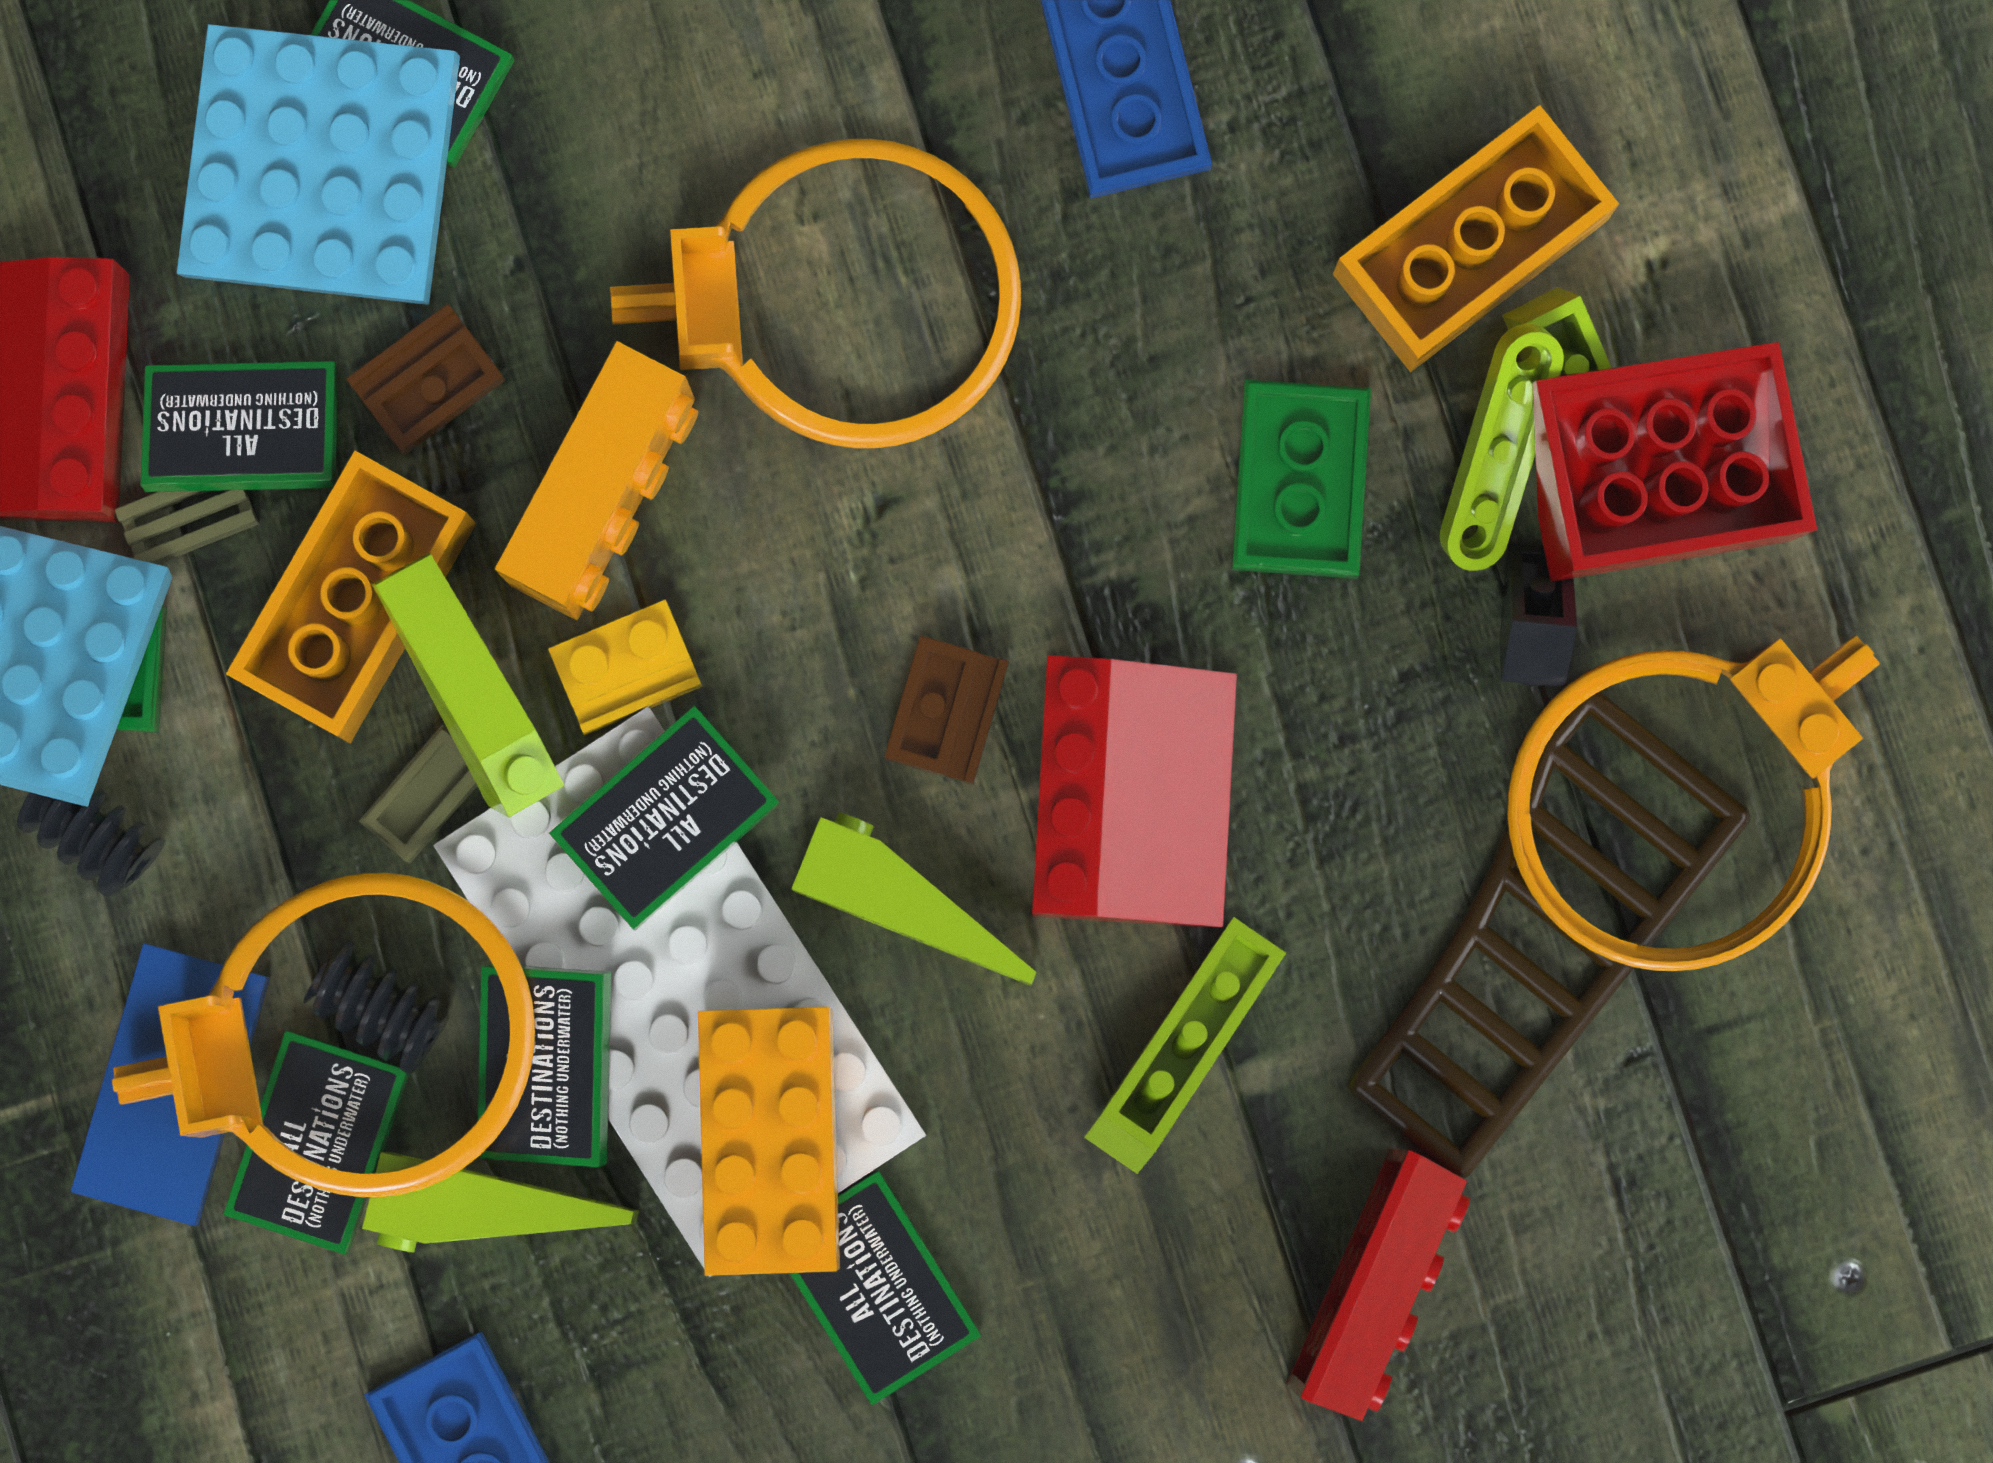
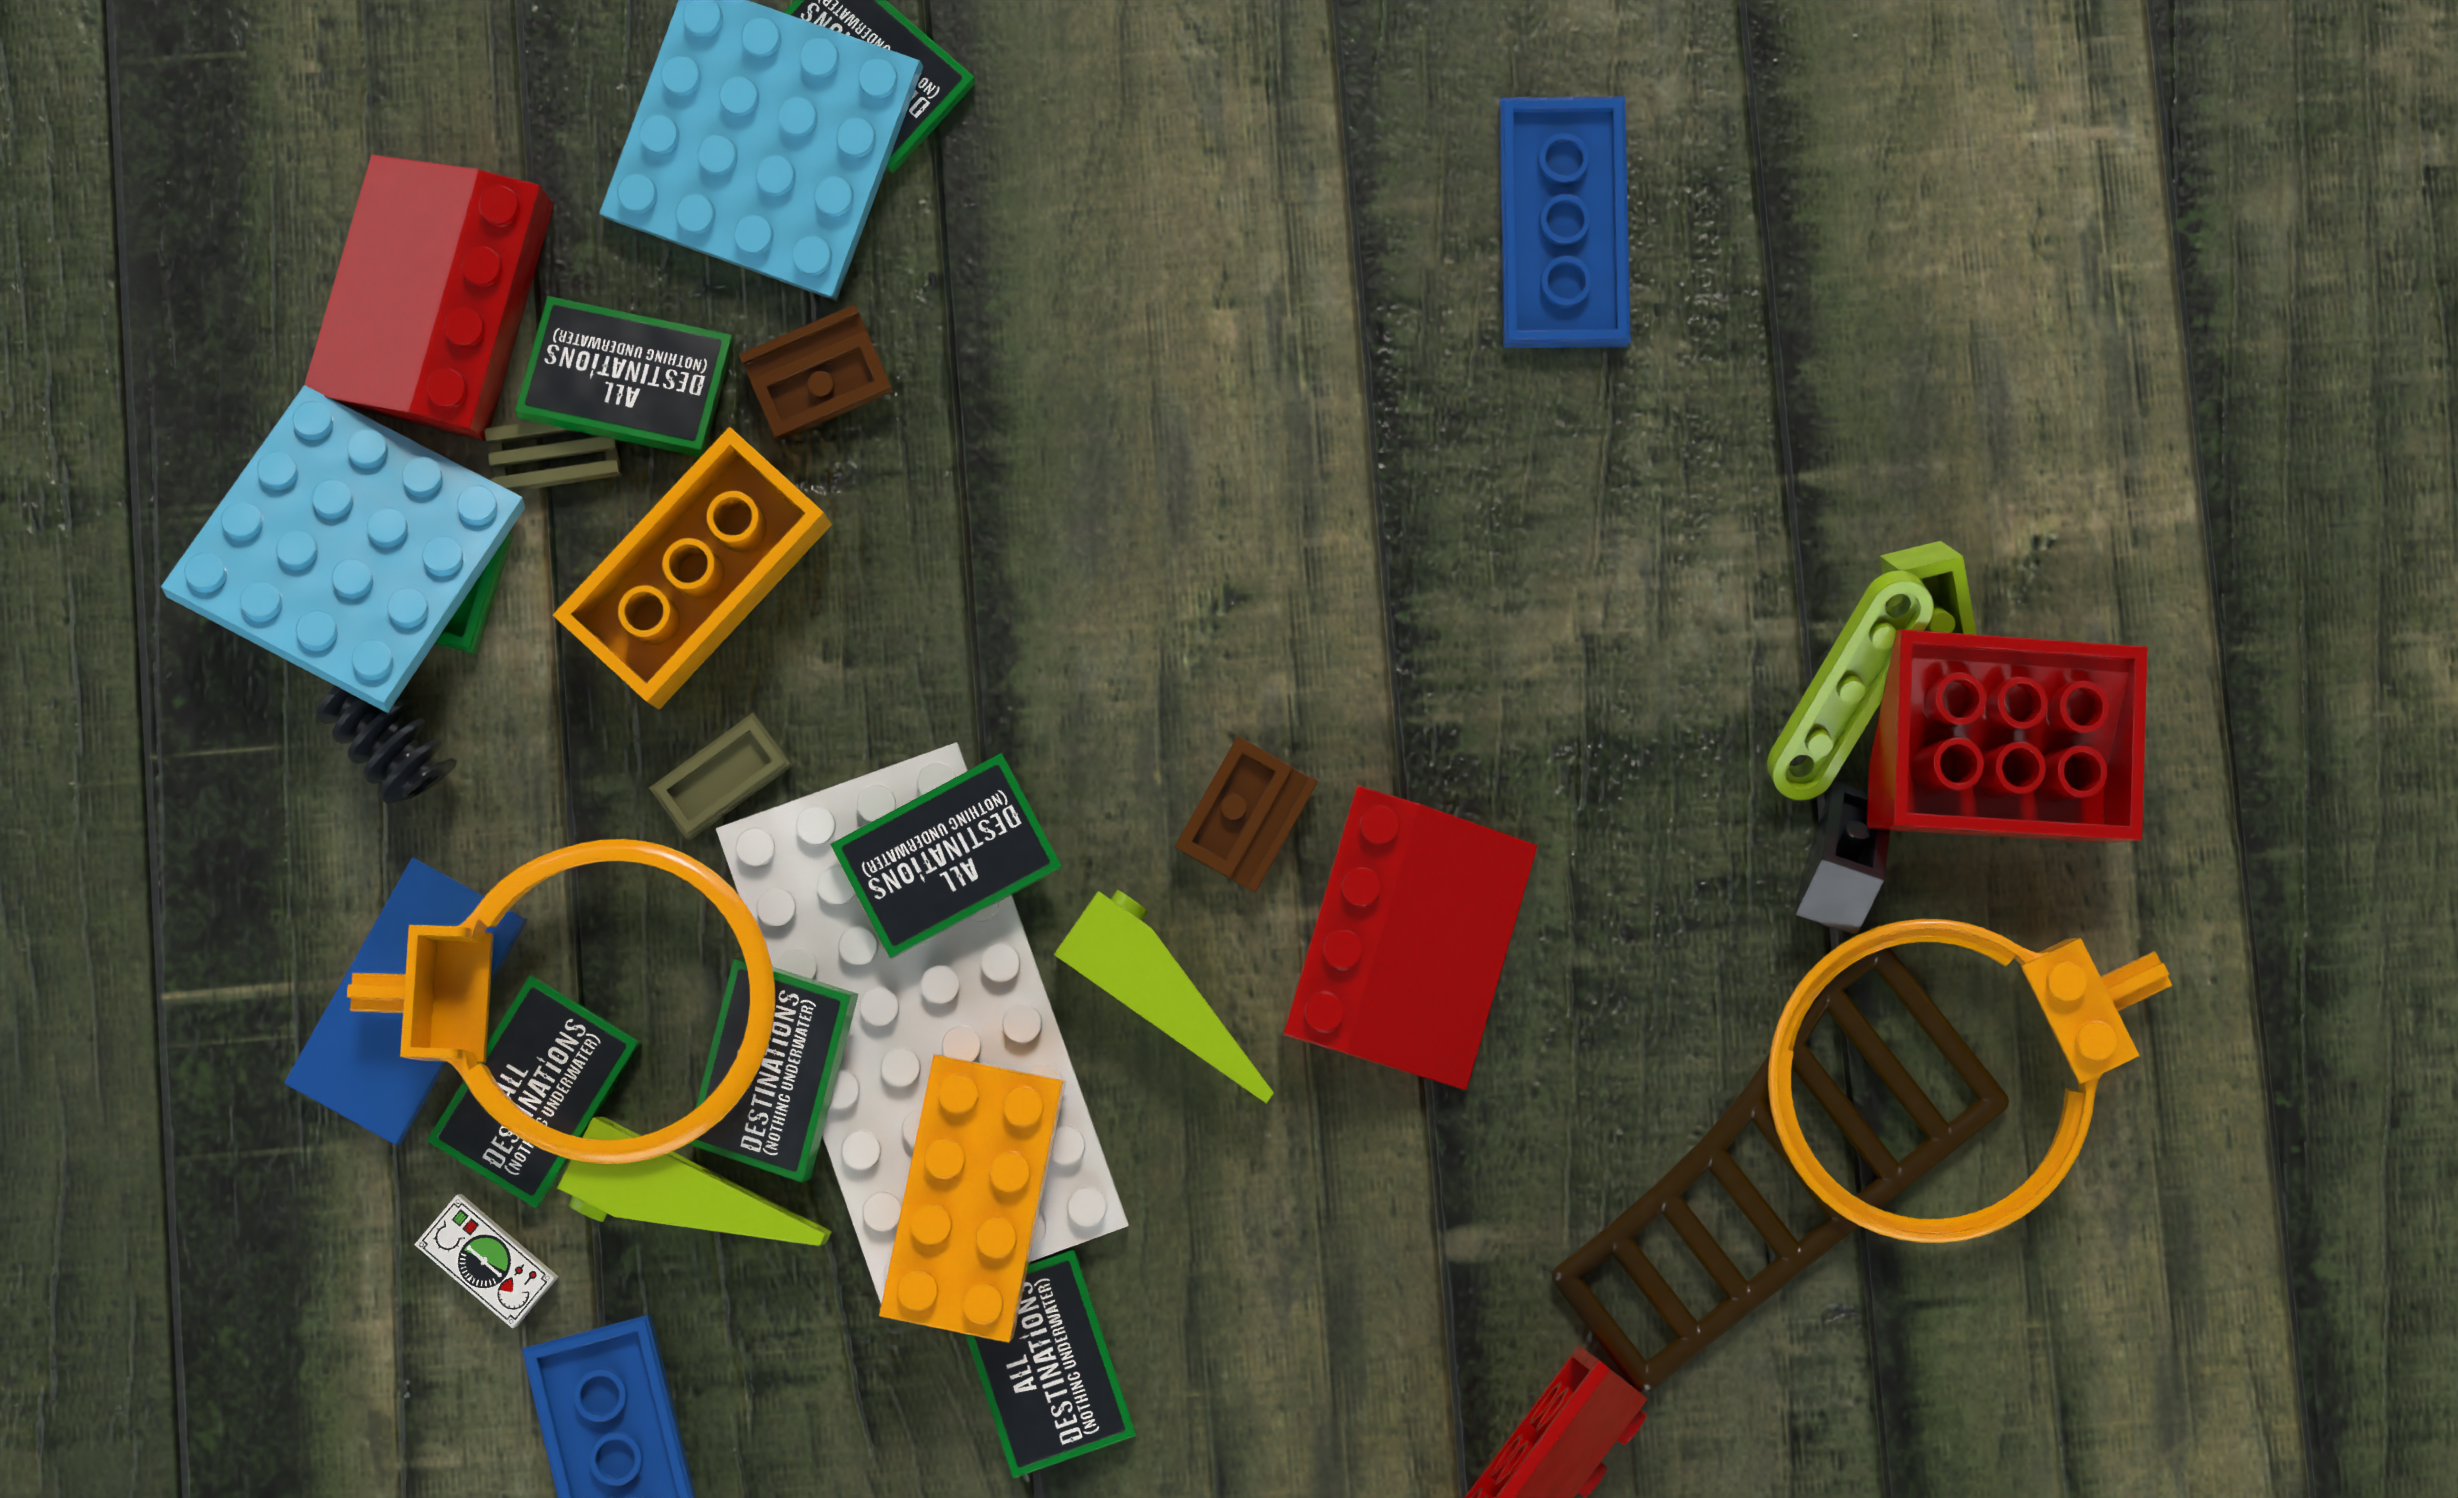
camera: 10 degrees right, 0 degrees up
black piece [303,940,449,1074] -> none
lime slope [372,553,565,818] -> none
light orange brick [495,341,698,621] -> none
yellow plate [548,600,703,735] -> none
light orange brick [610,139,1021,448] -> none
lime slope [1084,917,1286,1174] -> none
green tile [1231,380,1371,579] -> none
light orange brick [1333,105,1619,373] -> none
none -> tile [415,1194,559,1328]

